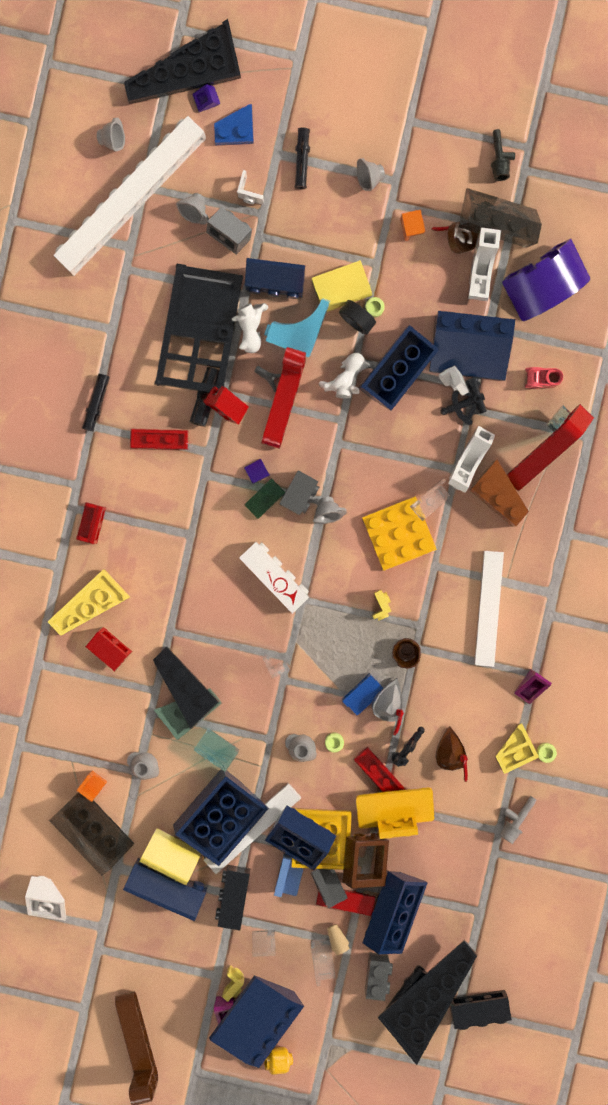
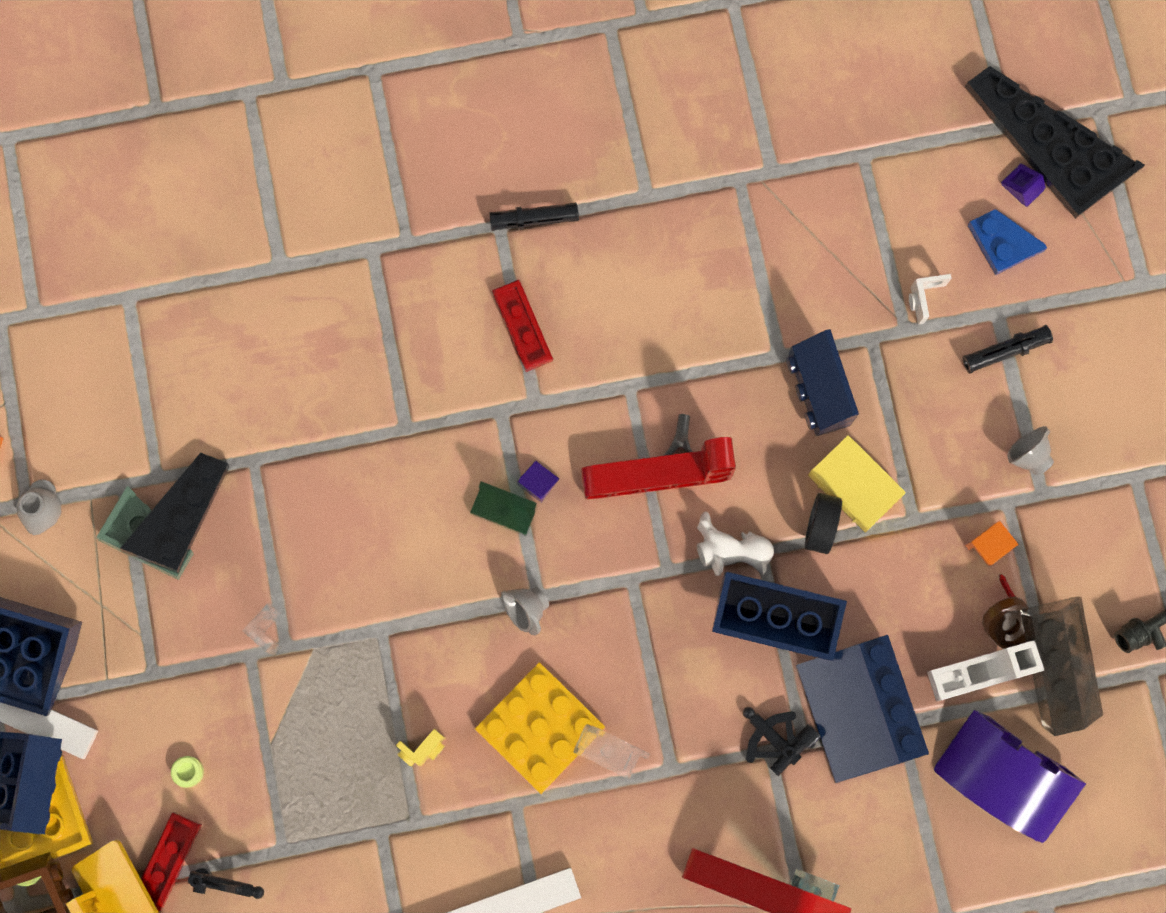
camera: 65 degrees right, 10 degrees down
light yellow wing [48,569,130,636] -> none
white brick [54,116,206,276] -> none
red hinge [76,502,106,544] -> none
red hinge [85,627,133,672] -> none
light grey piece [97,118,125,152] -> none
black door [154,263,243,394] -> none
light grey piece [176,193,209,224] -> none
black piece [189,367,220,427] -> none
clear light blue panel [194,728,239,771] -> none
red hinge [203,386,249,425] -> none
brick [206,207,252,255] -> none
white animal [232,303,268,354] -> none
white brick [239,542,309,614] -> none
medium azure arch [264,298,330,357] -> none
dark grey brick [280,470,320,515] -> none
light grey piece [285,734,317,762] -> none
blue panel [342,673,383,715] -> none
yellowish green tile [365,297,384,318] -> none
light grey piece [372,678,404,736] -> none
reddish brown hair [392,638,421,669] -> none
white bracket [438,366,469,396] -> none
white arch [448,426,495,493] -> none
dark orange wedge [469,459,529,527] -> none
coral piece [525,367,564,389] -> none

